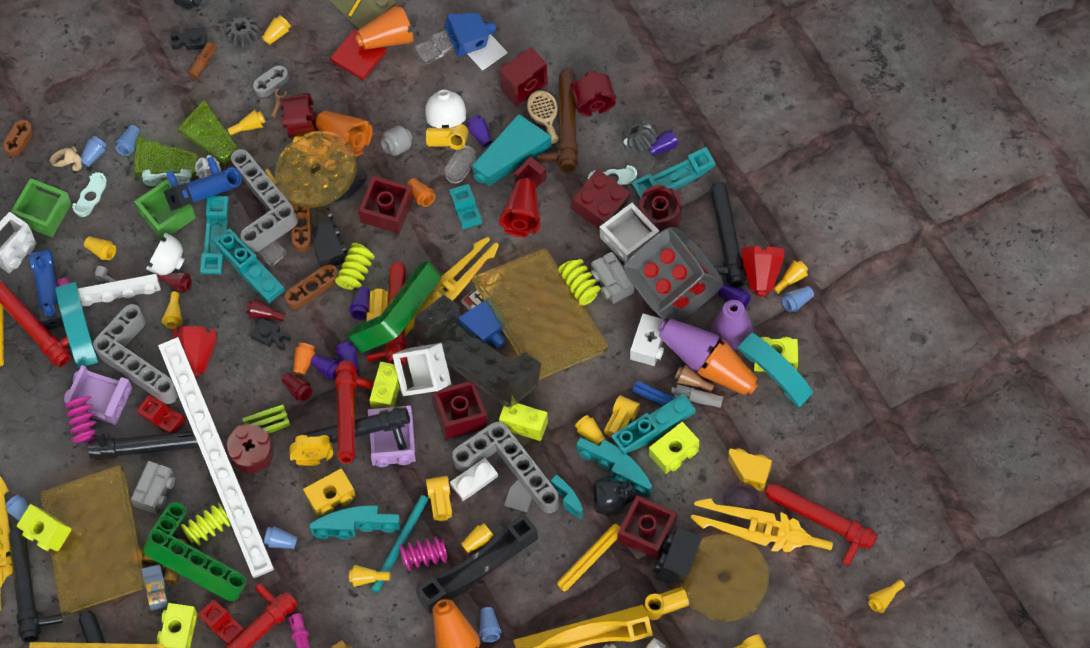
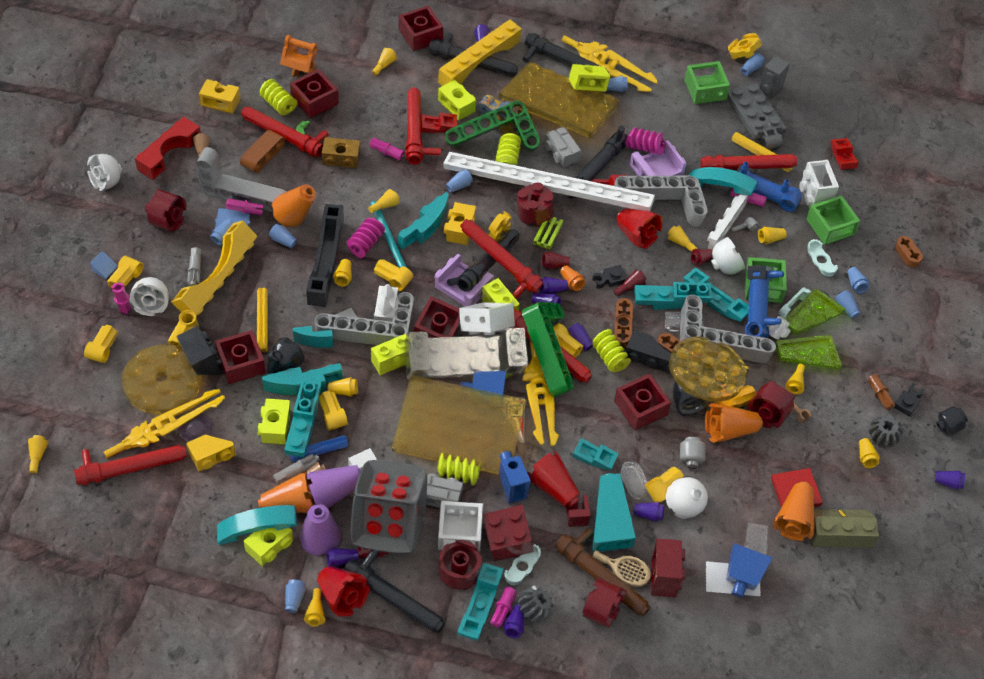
camera: 125 degrees right, 10 degrees down
tan piece [50,146,82,171] -> none
light grey beam [253,66,289,98] -> none
orange cone [407,178,435,207] -> none
none -> dark pink axle [490,587,517,628]
none -> blue torso [499,451,530,504]

